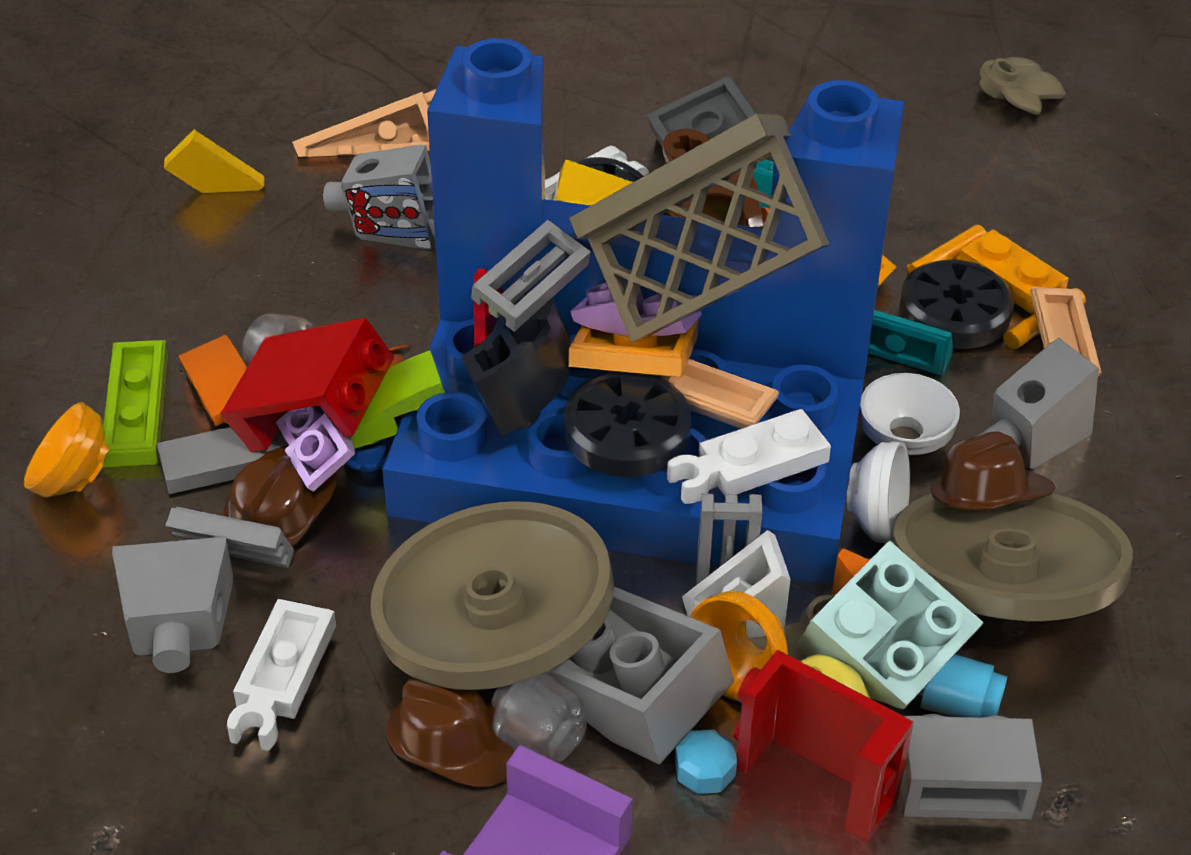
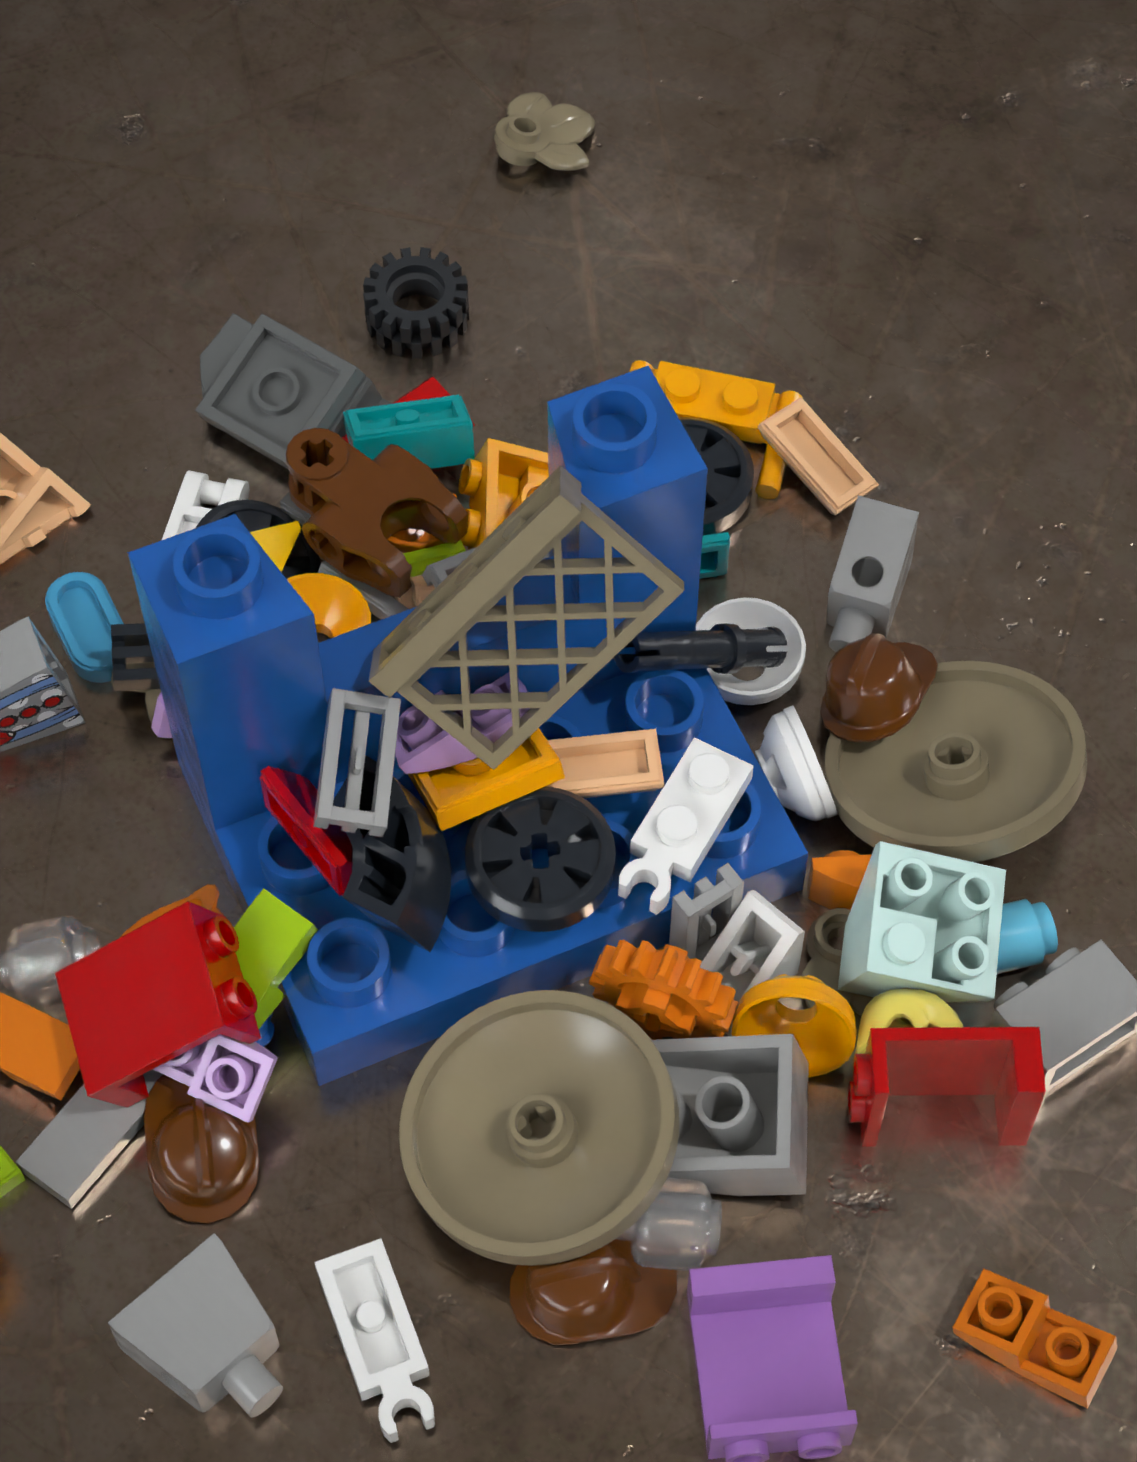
camera: 35 degrees left, 15 degrees up
light grey tile [165,507,294,569] -> none
medium azure tile [675,730,737,794] -> none
none -> orange gear [589,940,739,1040]
none -> black pin [614,623,787,674]

